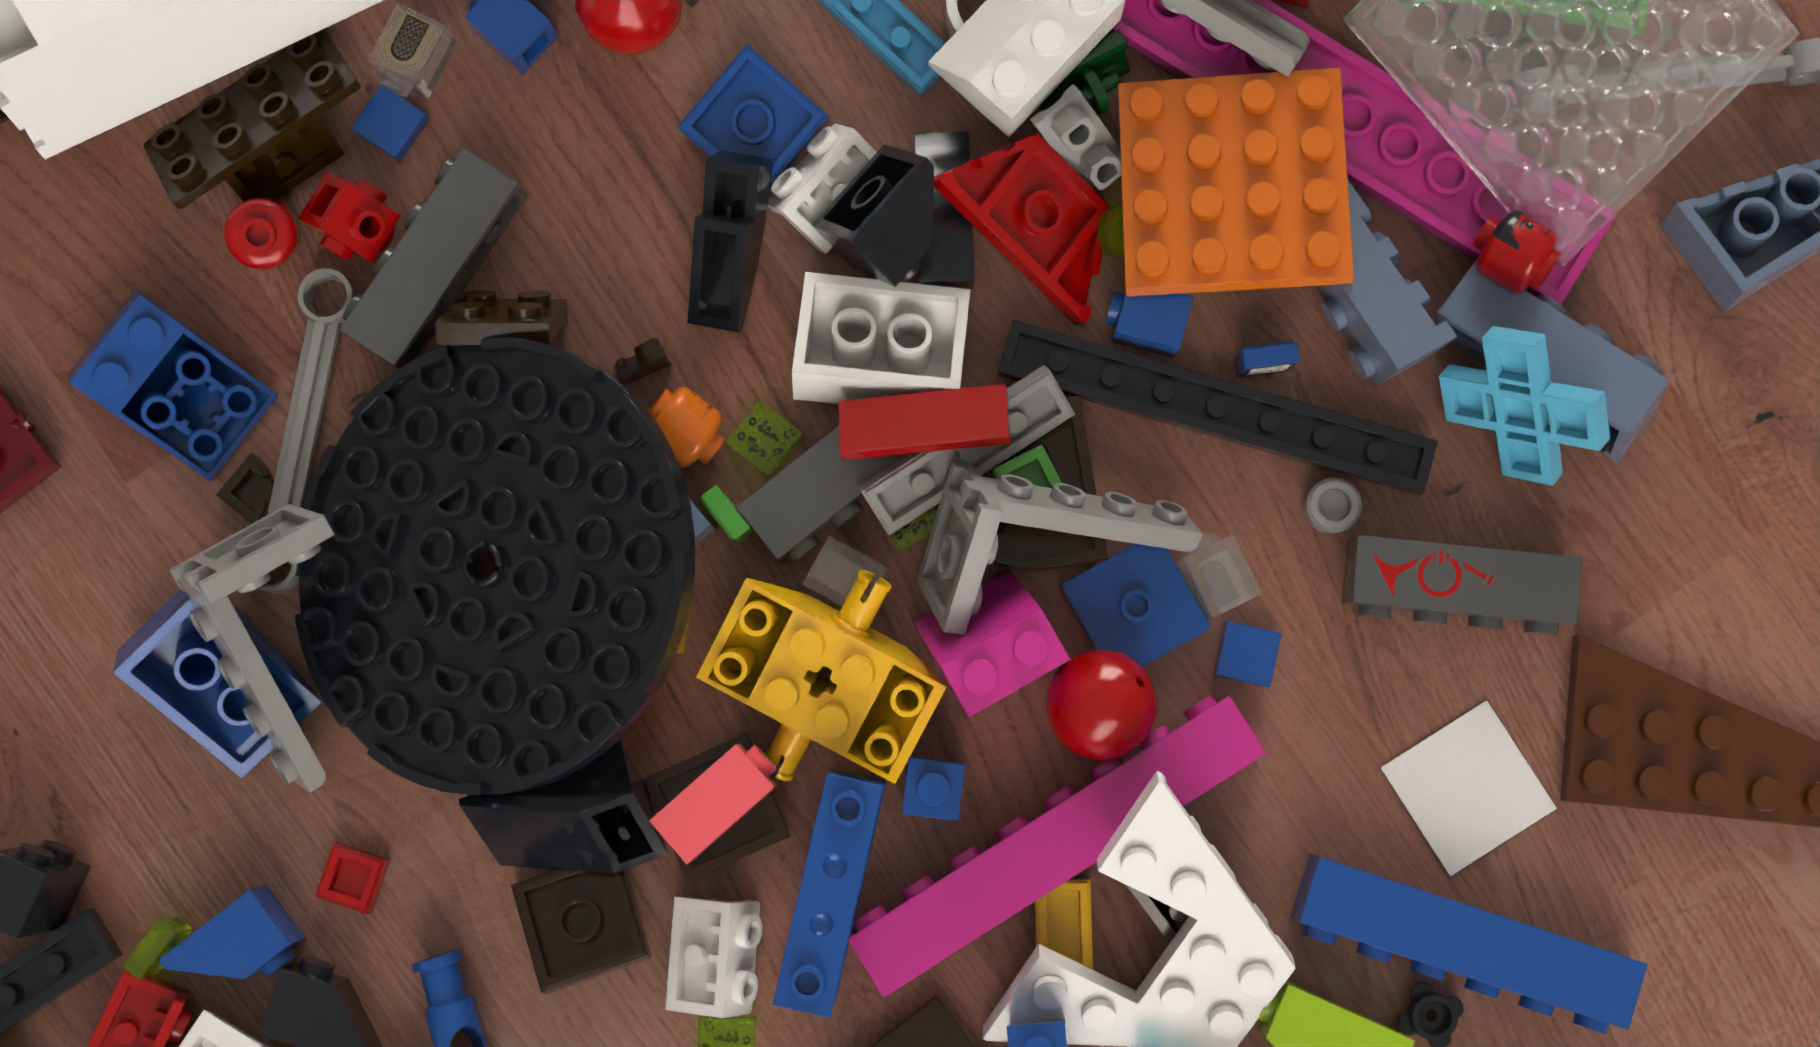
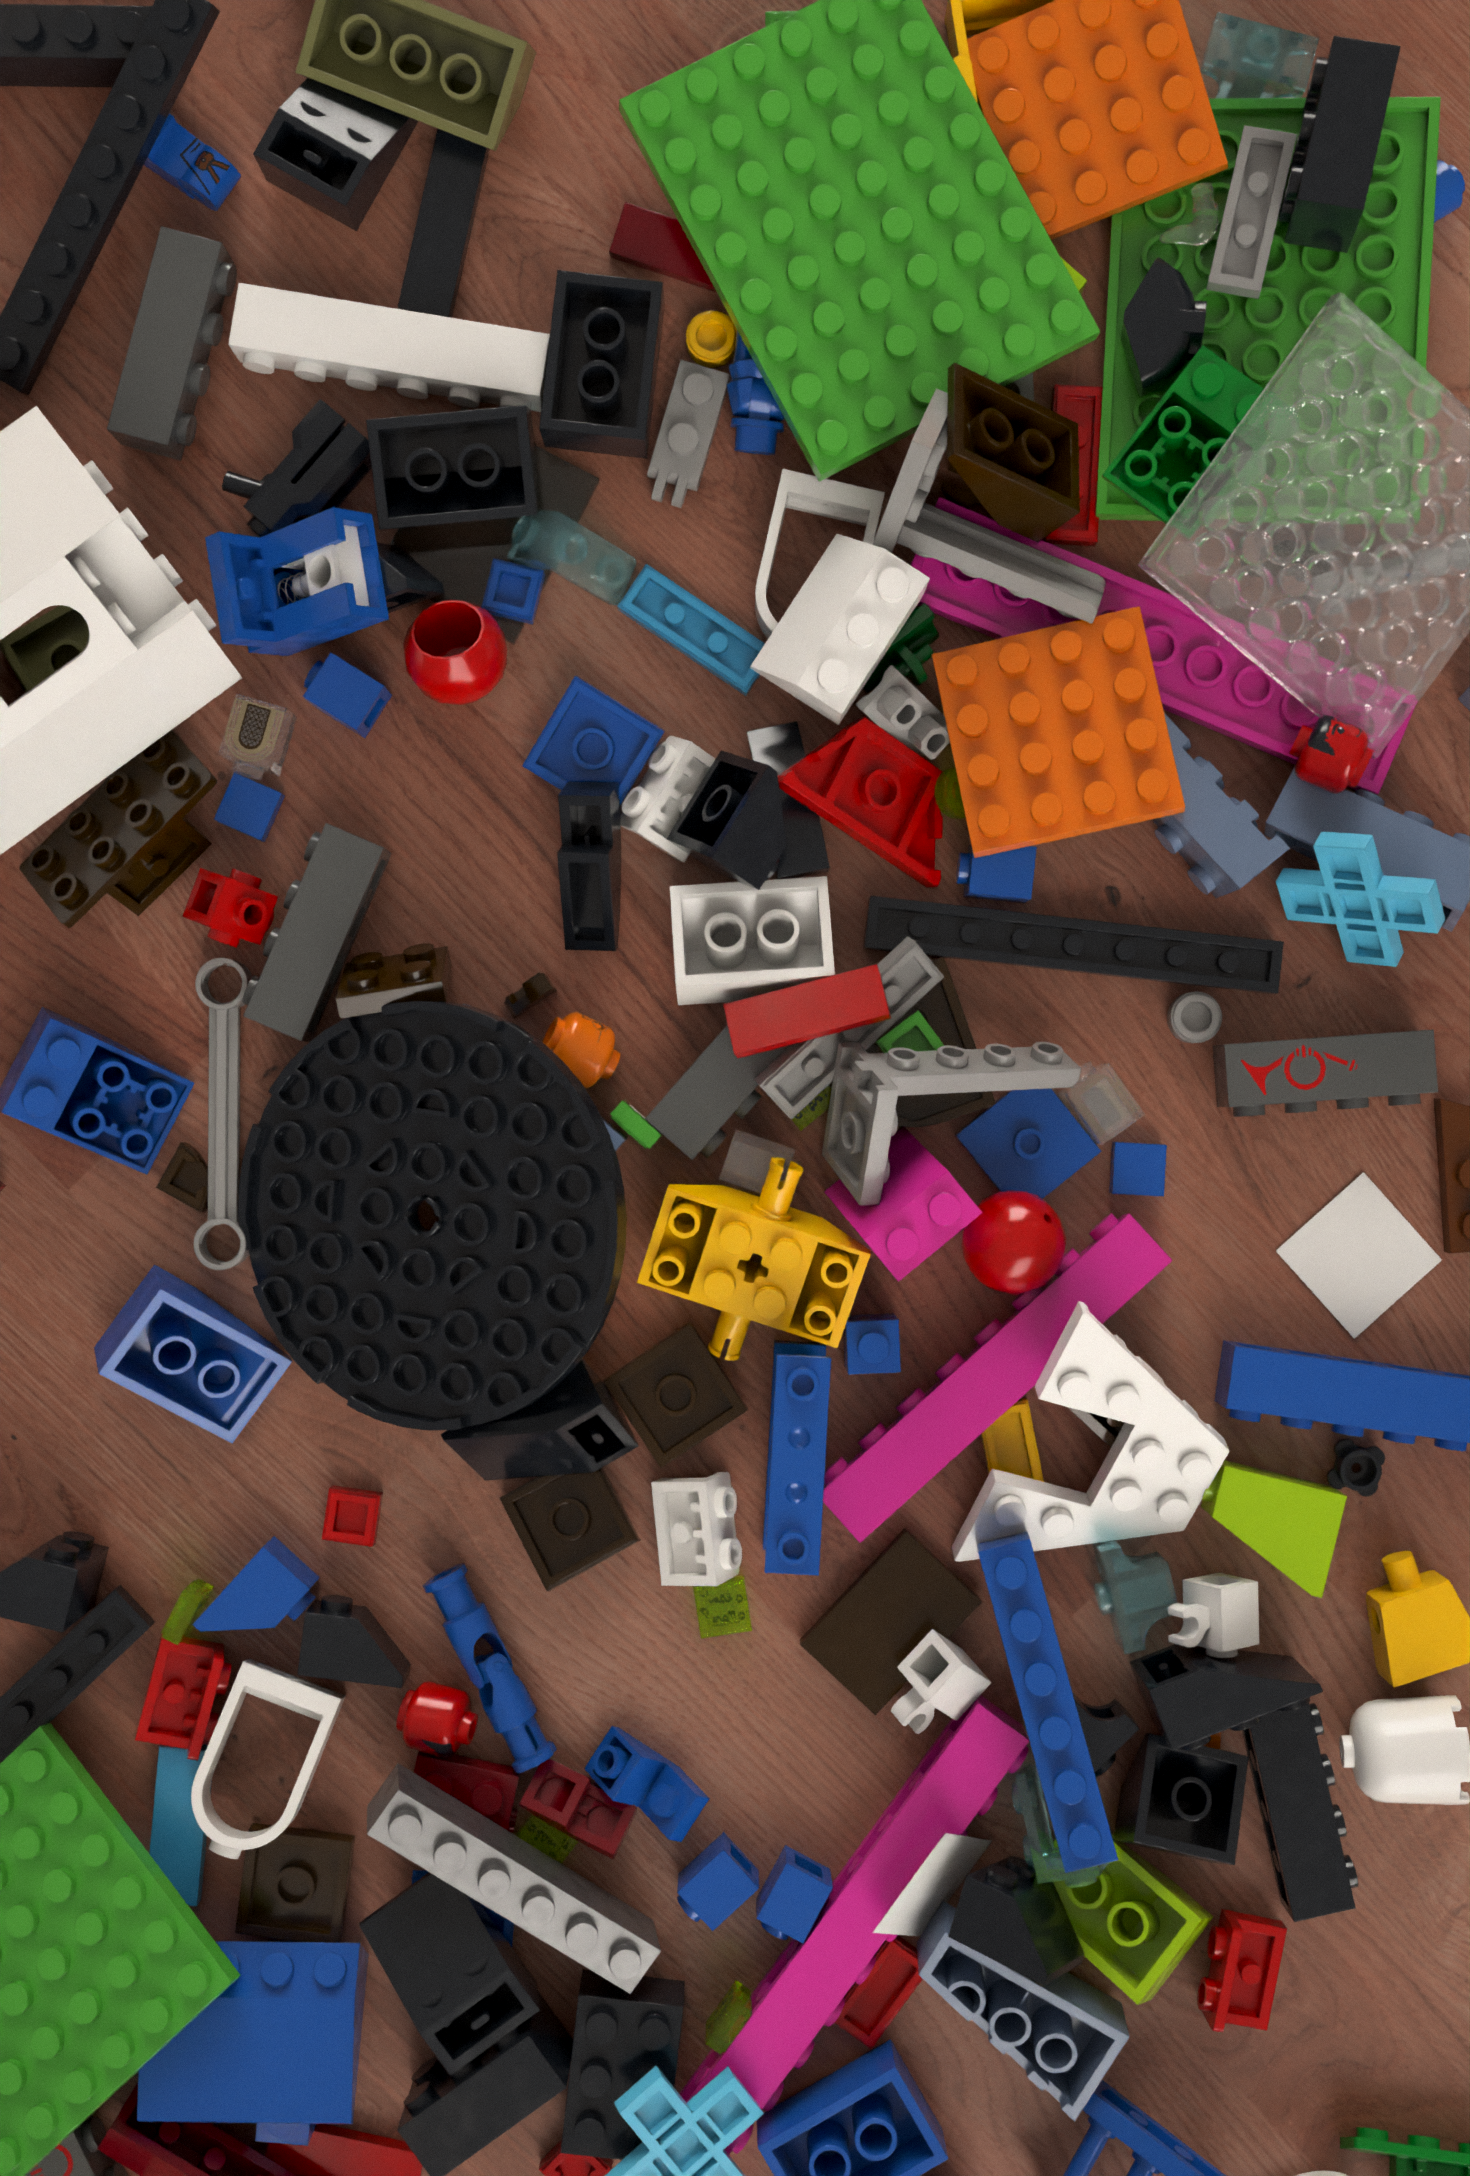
camera: 20 degrees left, 5 degrees up
light grey bracket [169,503,334,793] -> none
red head [224,197,301,270] -> none
coral brick [649,743,778,864] -> none
clear neon green tile [726,399,803,478] -> none
blue tile [1234,340,1300,377] -> none

